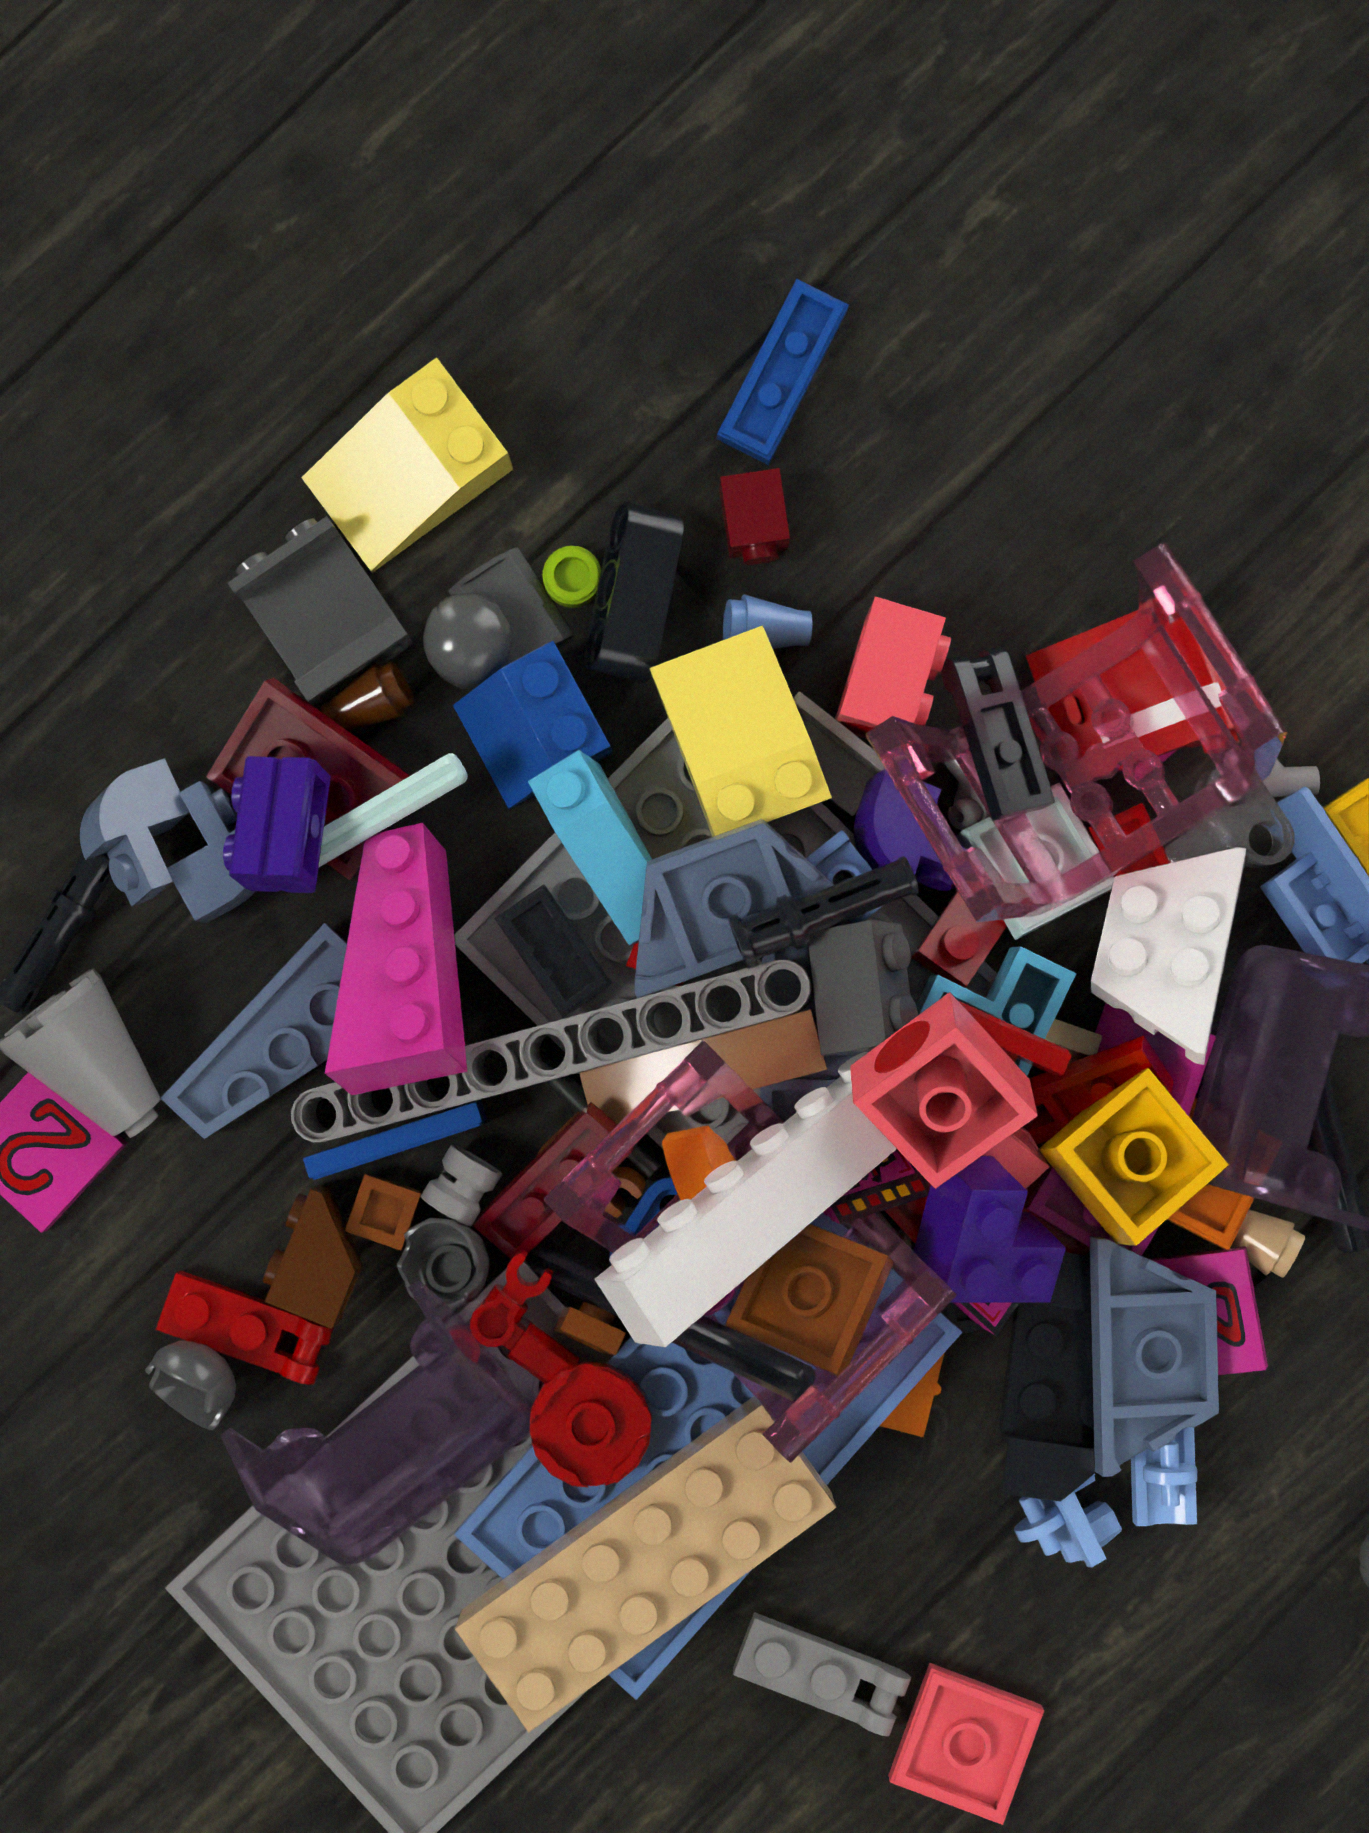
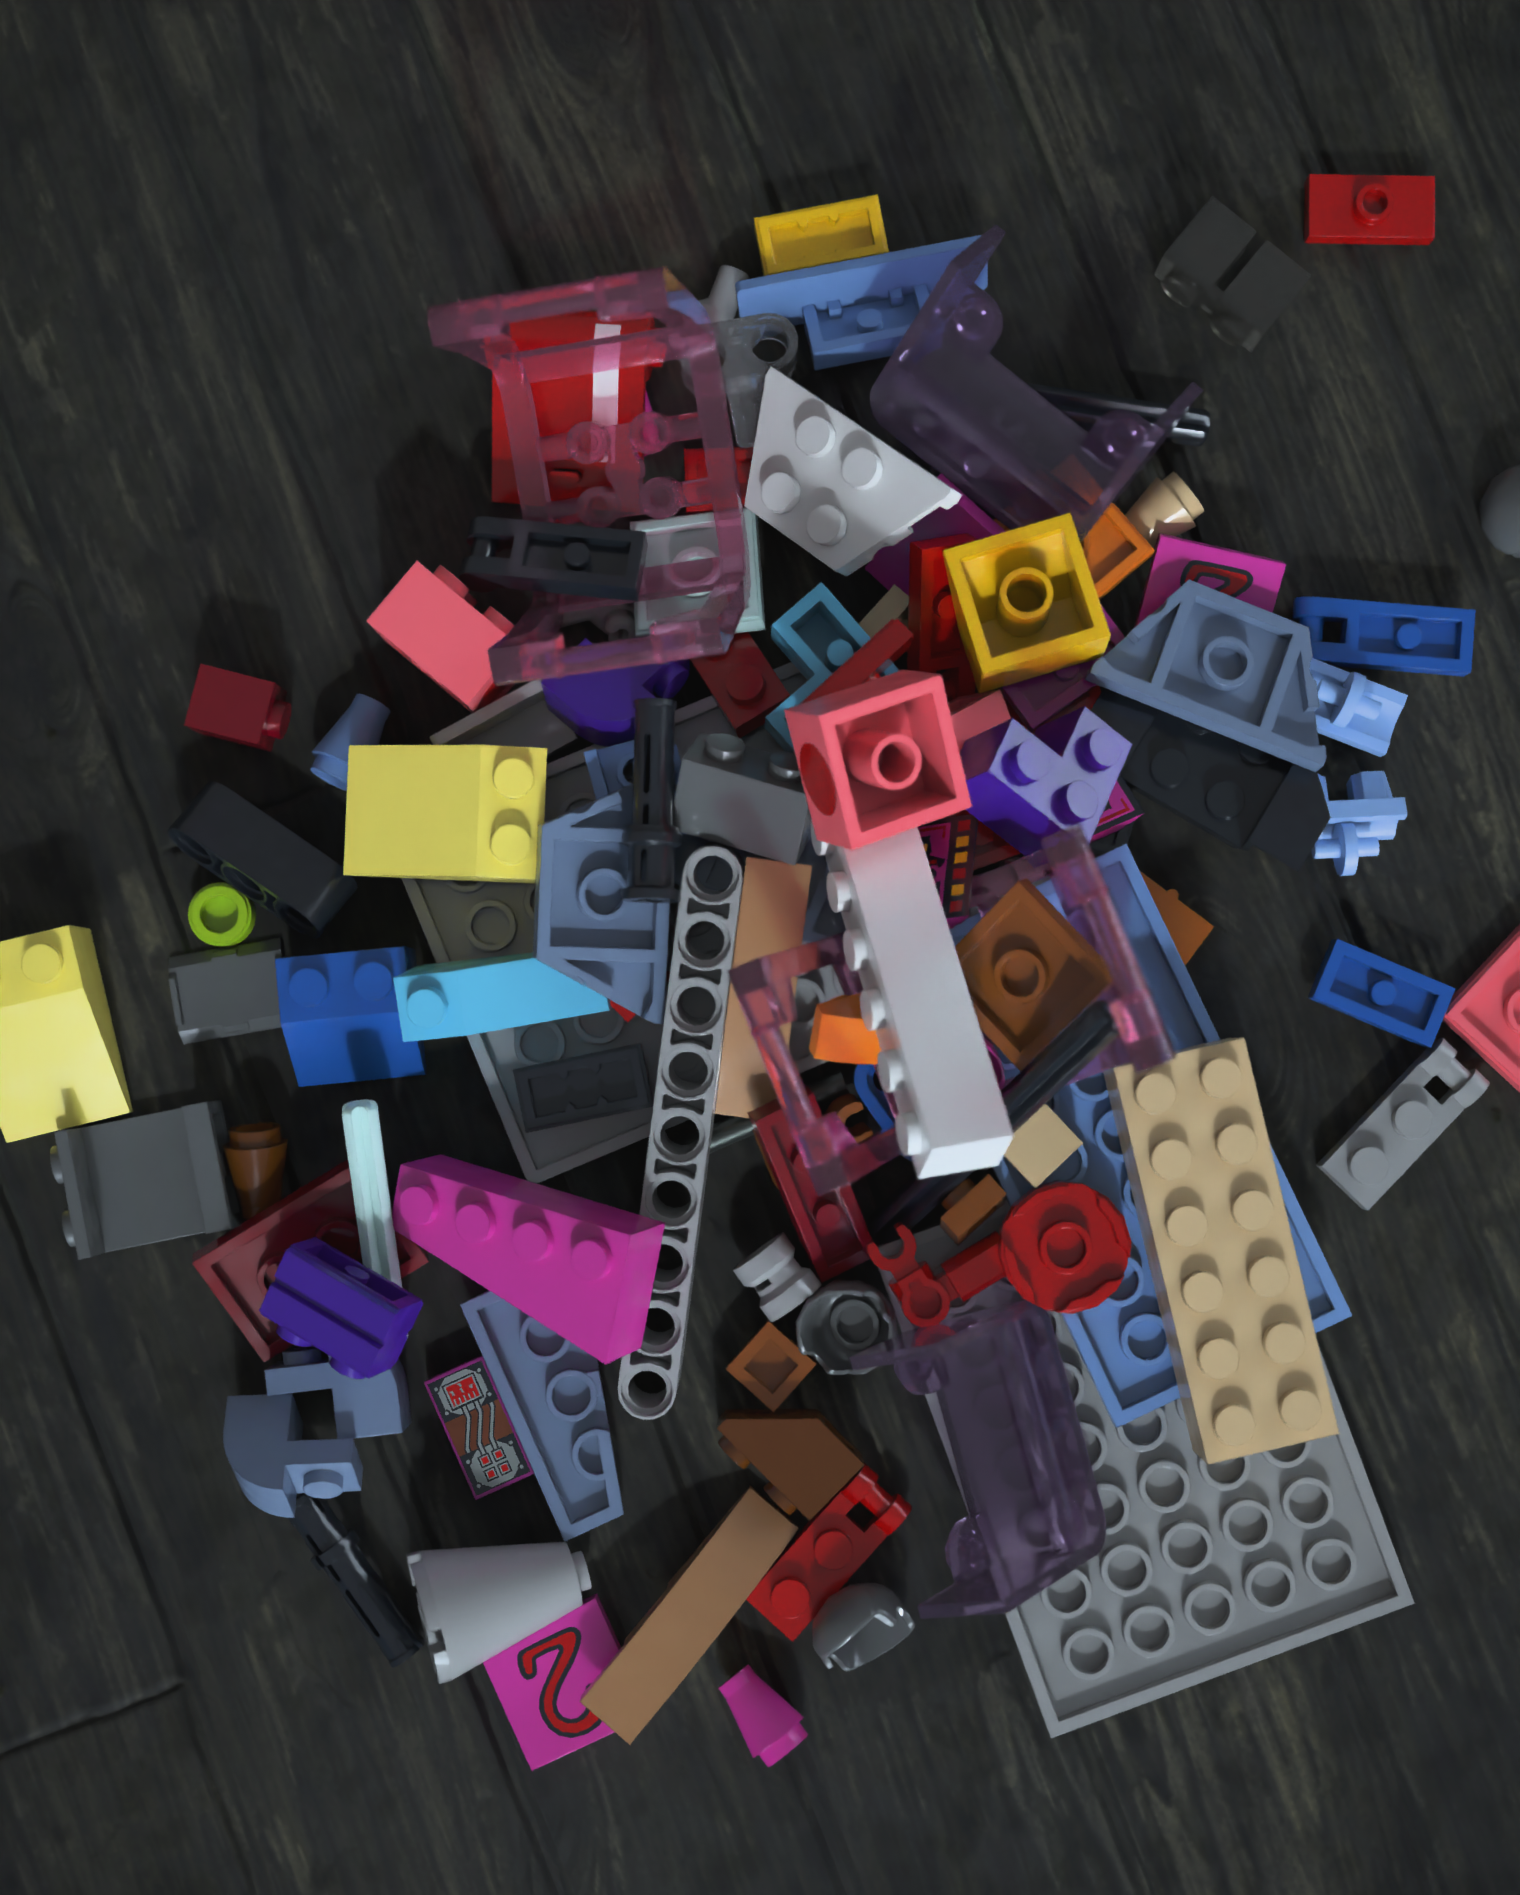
camera: 65 degrees left, 0 degrees up
blue tile [303,1100,487,1180] -> none
dark grey hair [423,593,513,689] -> none
blue tile [717,279,849,465] -> none
none -> tile [424,1355,534,1500]
none -> medium nougat slope [580,1485,799,1745]
none -> dark pink cone [718,1664,809,1767]
none -> tan tile [1003,1104,1083,1188]
none -> blue plate [1292,596,1476,677]
none -> blue plate [1307,939,1456,1048]

